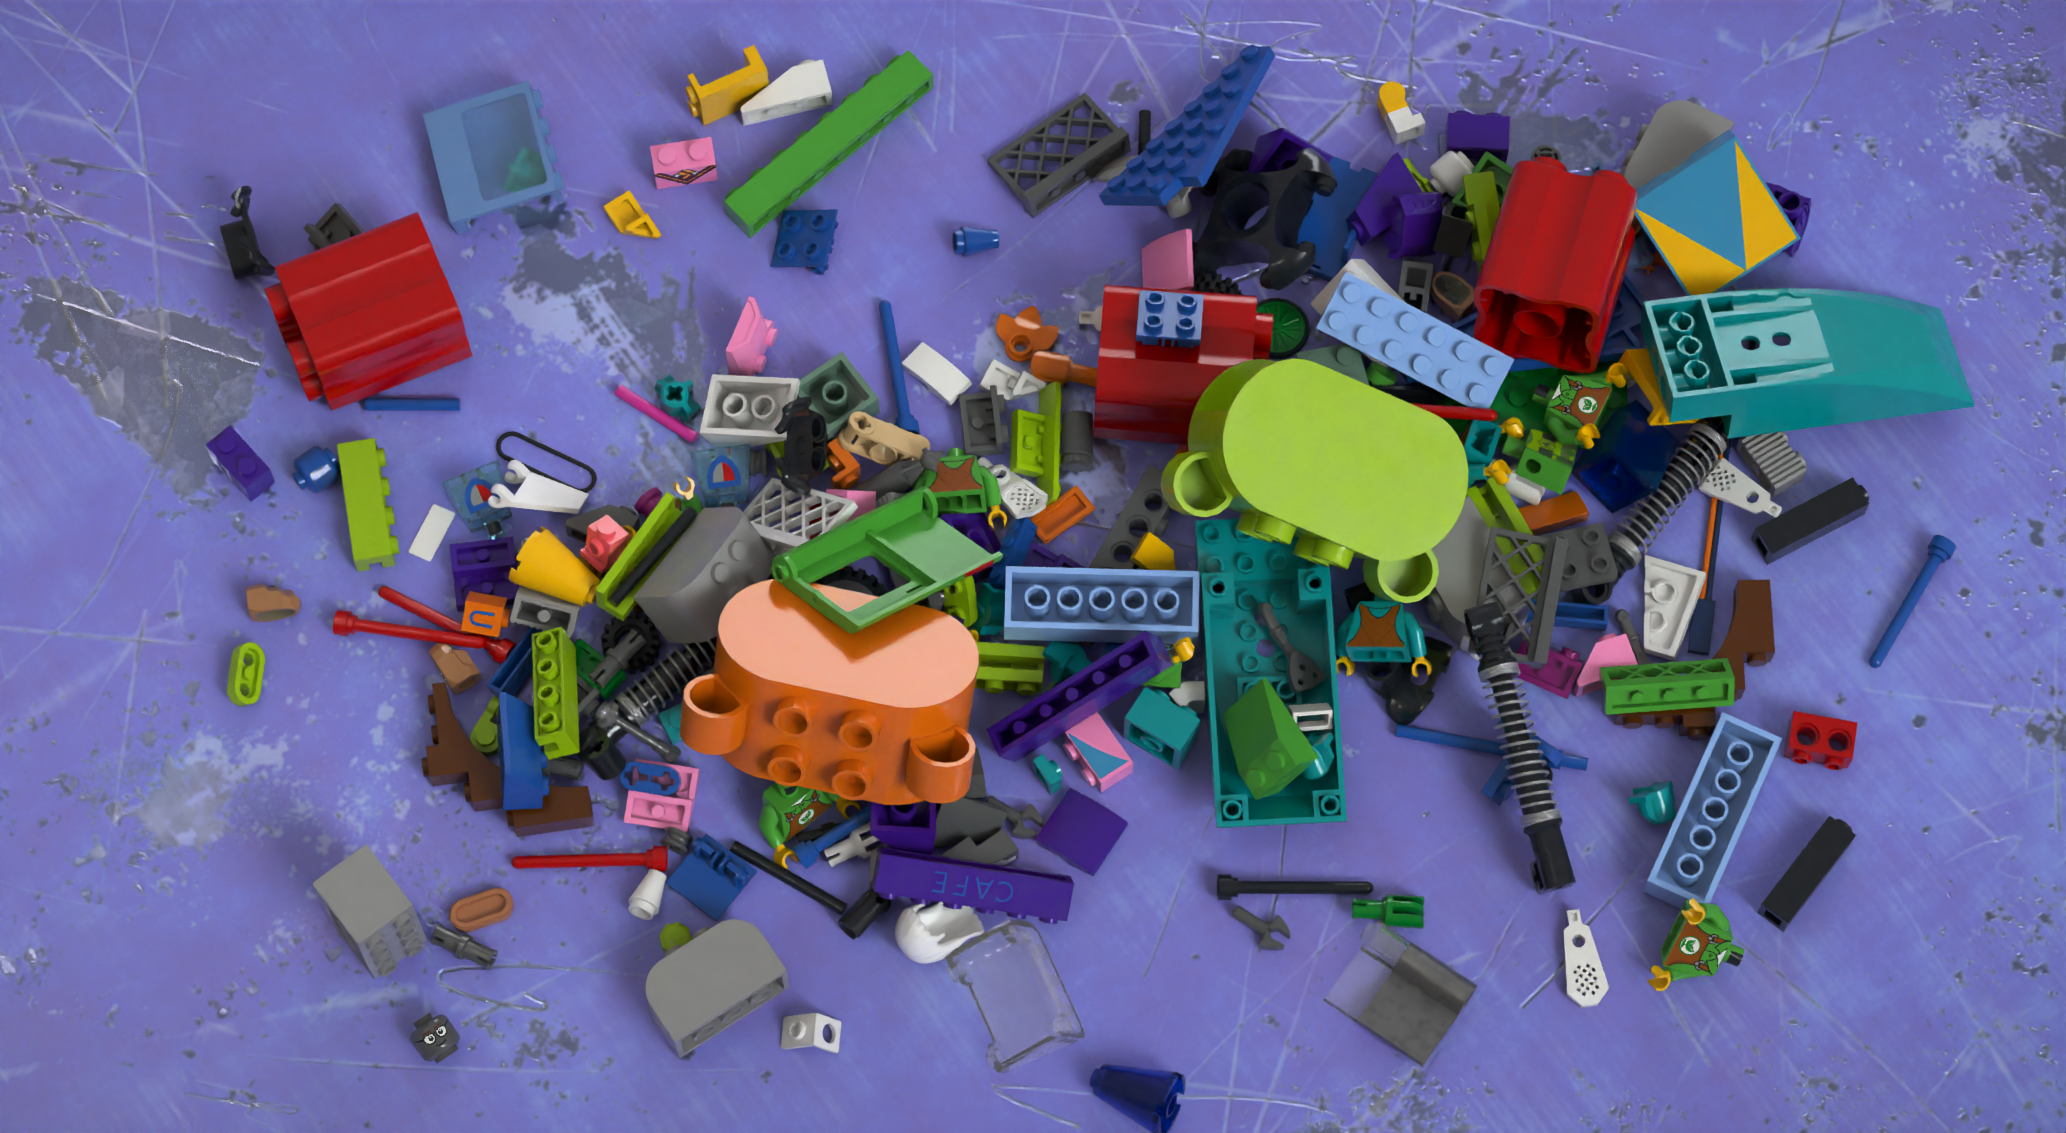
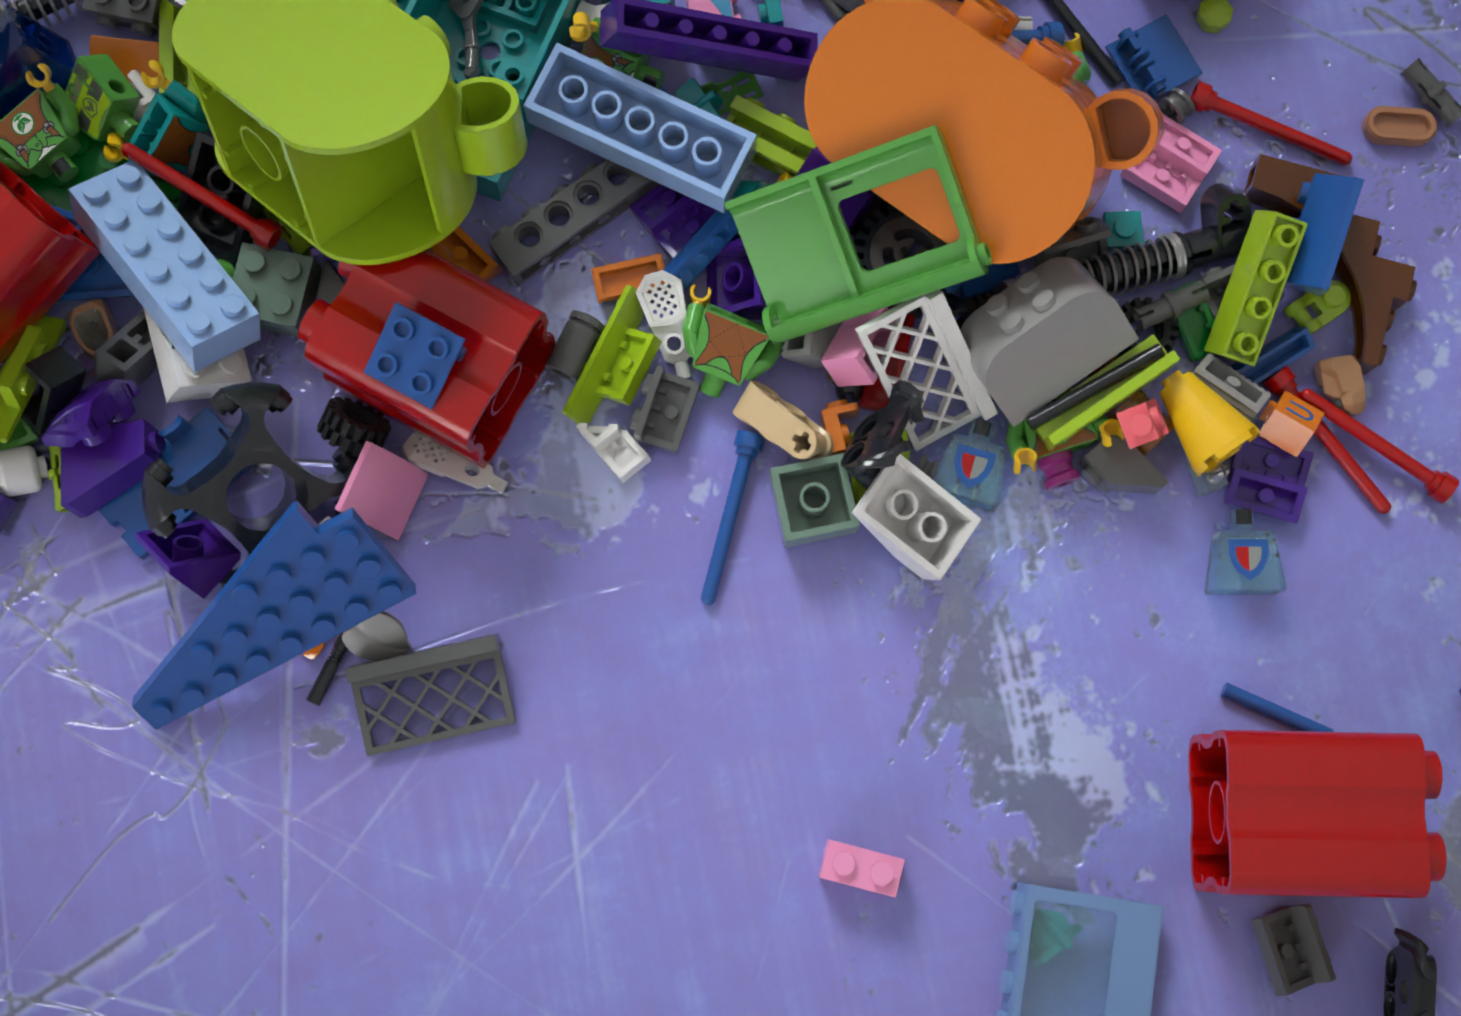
camera: 155 degrees left, 10 degrees up
blue head [292,446,340,493] -> none
lime brick [337,438,400,572] -> none
white sticker [409,504,455,561] -> none
white flag [488,460,589,514] -> none
black piece [496,431,597,493] -> none
dark grey piece [595,700,681,763] -> none
yellow slope [603,190,661,239] -> none
dark pink bar [615,385,699,444] -> none
blue beam [619,762,681,796] -> none
white cone [628,869,667,920] -> none
teal piece [654,374,701,422] -> none
yellow panel [685,45,769,126] -> none
bright green brick [724,50,933,239] -> none
bright pink slope [725,296,778,376] -> none
white slope [740,59,833,126] -> none
blue hinge [771,209,838,275] -> none
dark grey wheel [856,447,944,501] -> none
white slope [901,342,972,405] -> none
blue cone [952,226,999,257] -> none
orange plate [996,306,1059,363] -> none
orange arm [1029,350,1098,388] -> none
yellow slope [1129,532,1176,570] -> none
green wheel [1256,298,1310,359] -> none
leg [1377,81,1426,145] -> none

